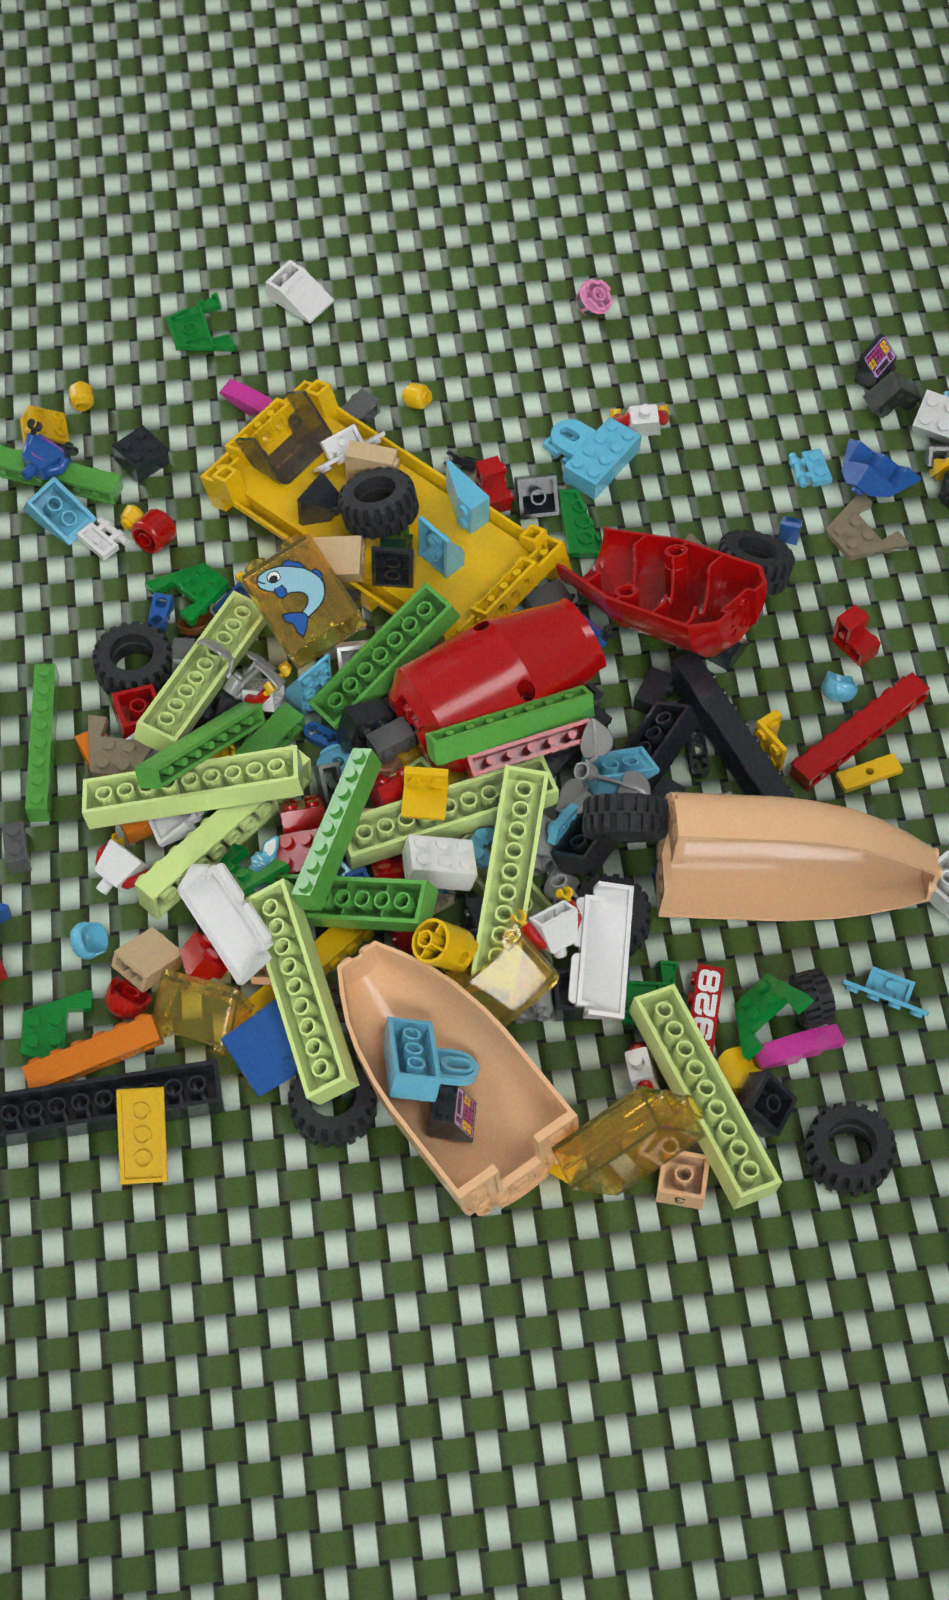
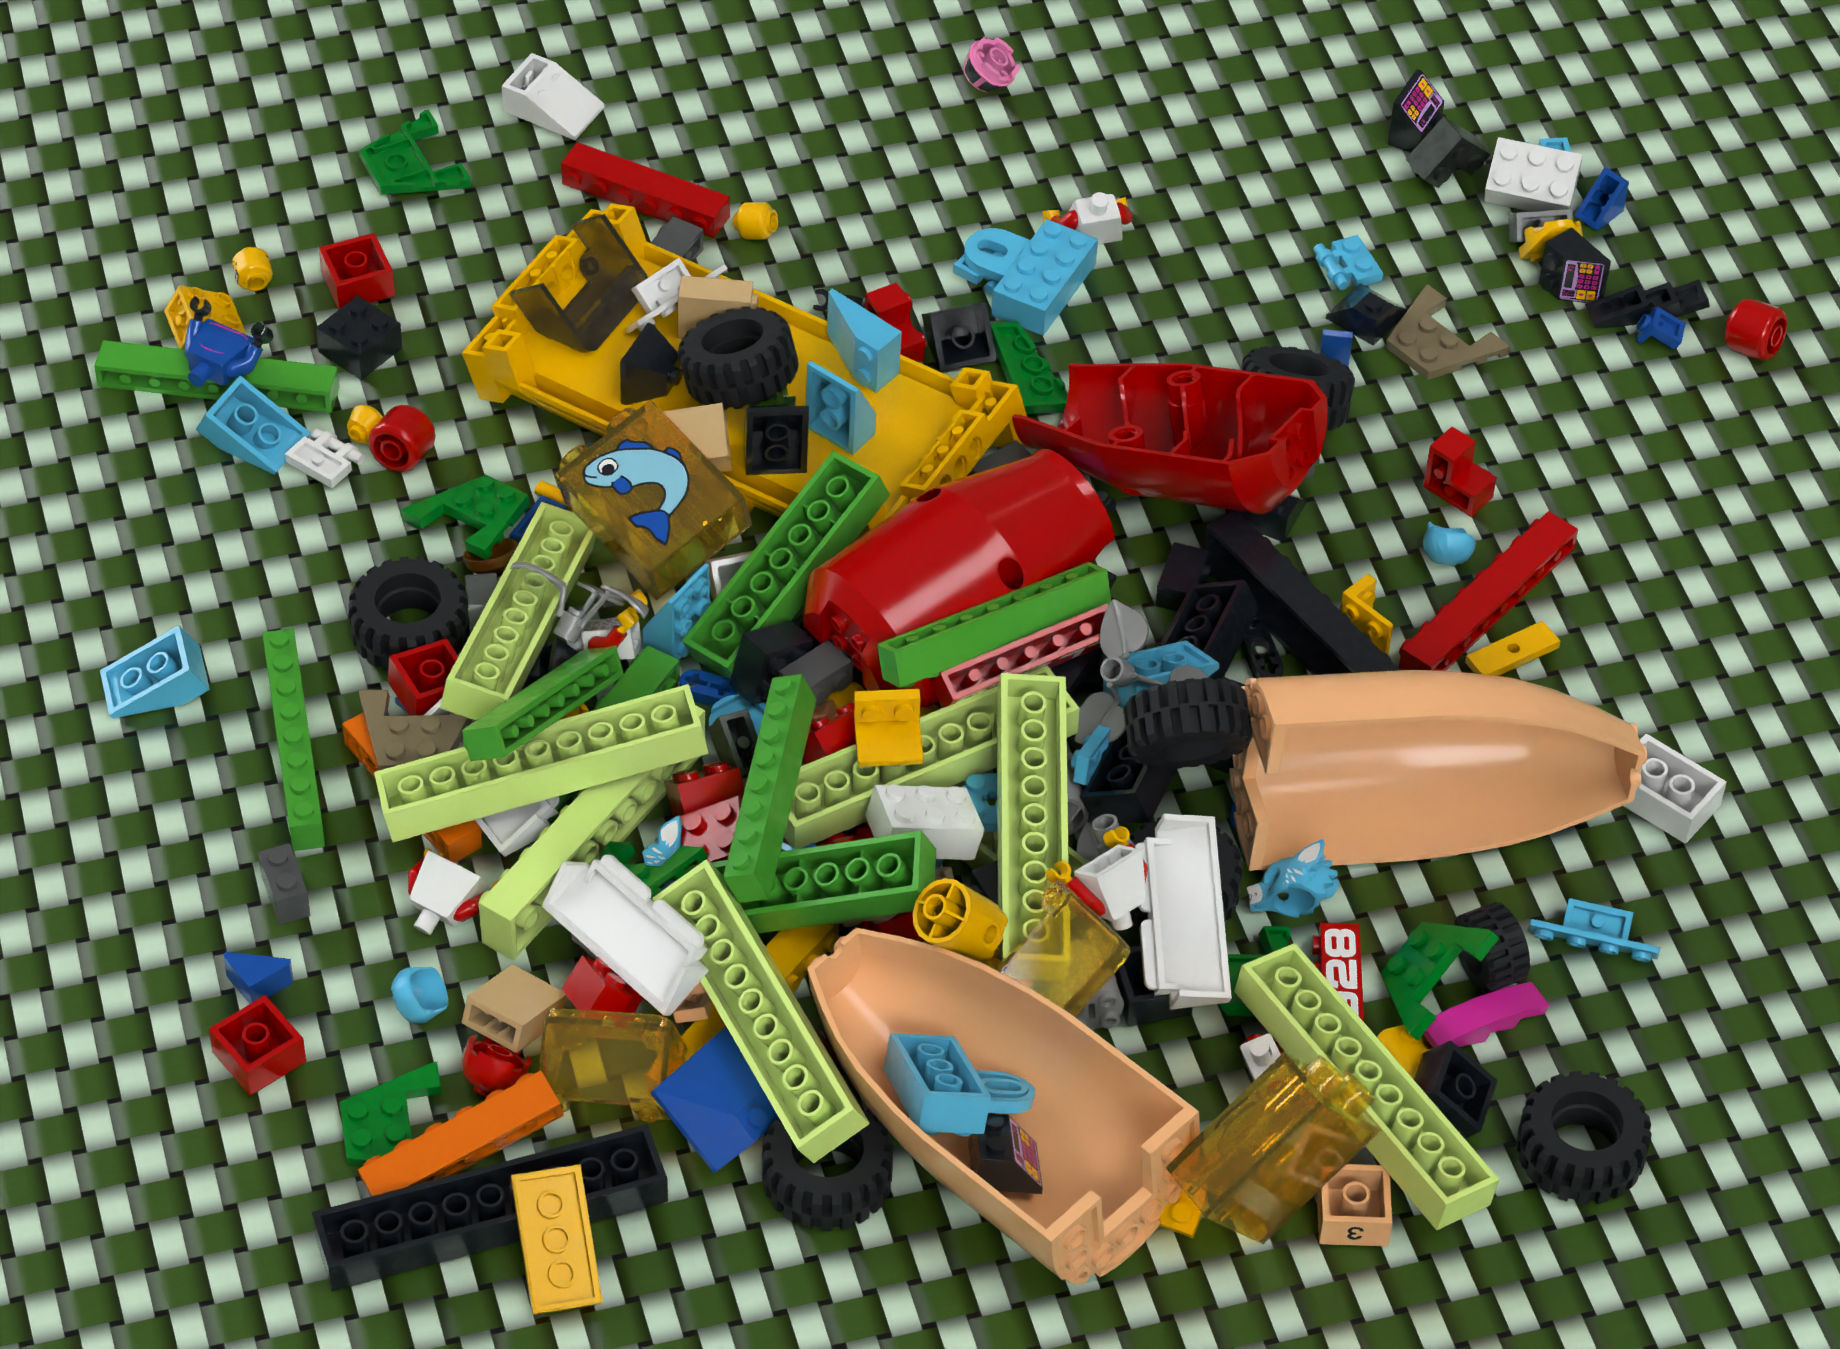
camera: 10 degrees left, 10 degrees down
blue leg [148,592,175,633] -> none
dark pink slope [219,379,274,416] -> none
blue brick [842,439,921,497] -> none
none -> red brick [319,233,395,310]
none -> red brick [561,142,730,238]
none -> medium azure piece [1247,839,1339,918]
none -> black slope [1326,283,1407,346]

